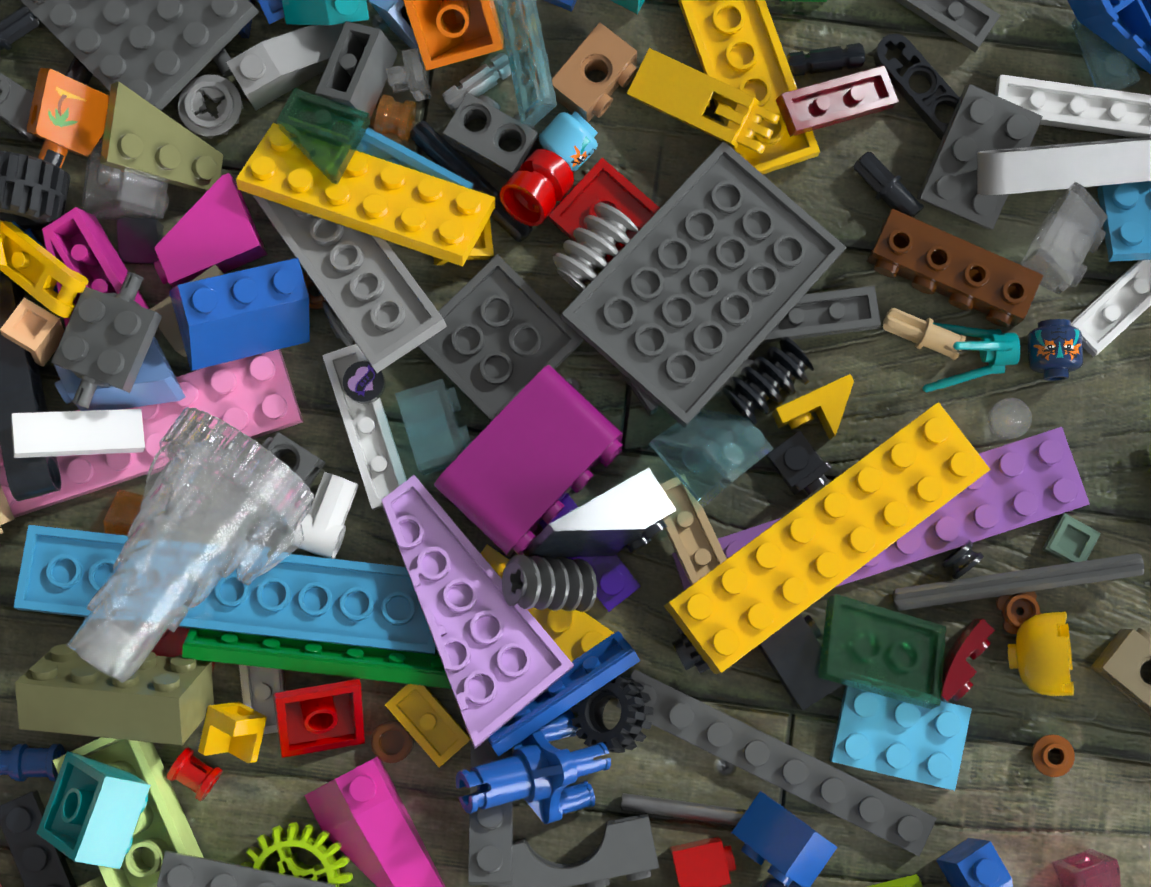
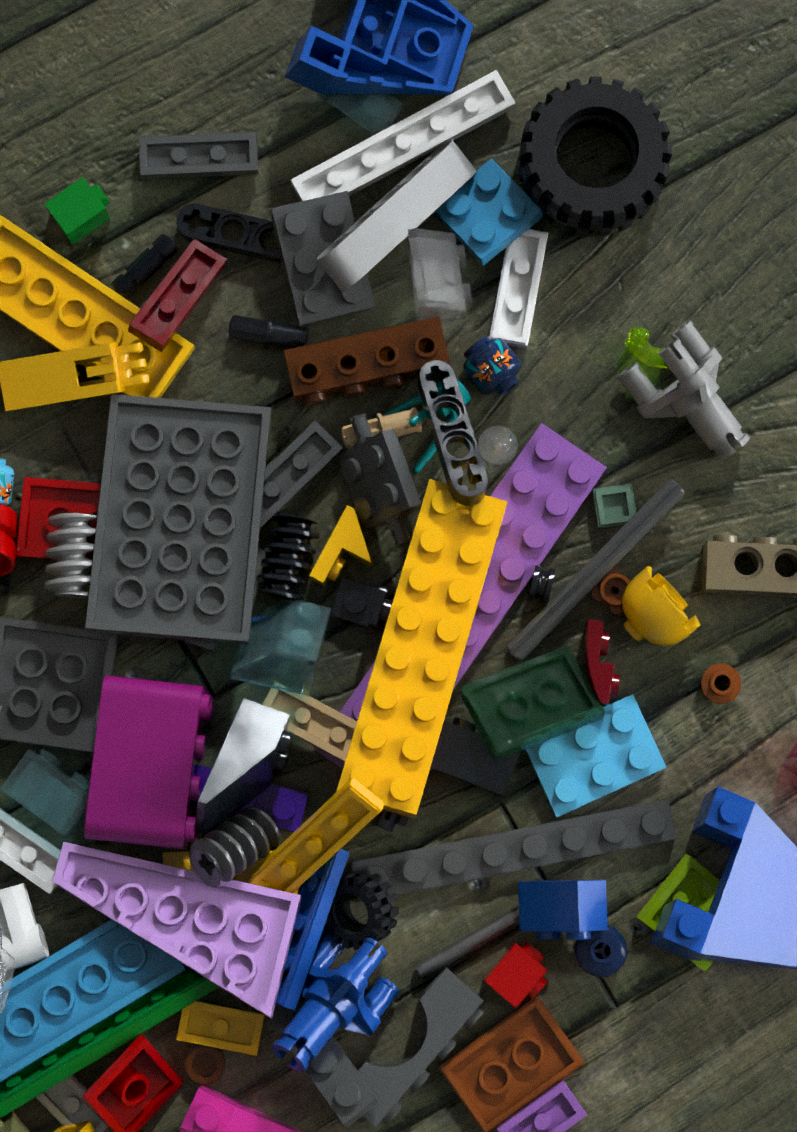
camera: 45 degrees left, 0 degrees up
none -> yellow tile [248,777,384,893]
none -> dark grey plate [337,413,421,547]
none -> black beam [418,360,488,506]

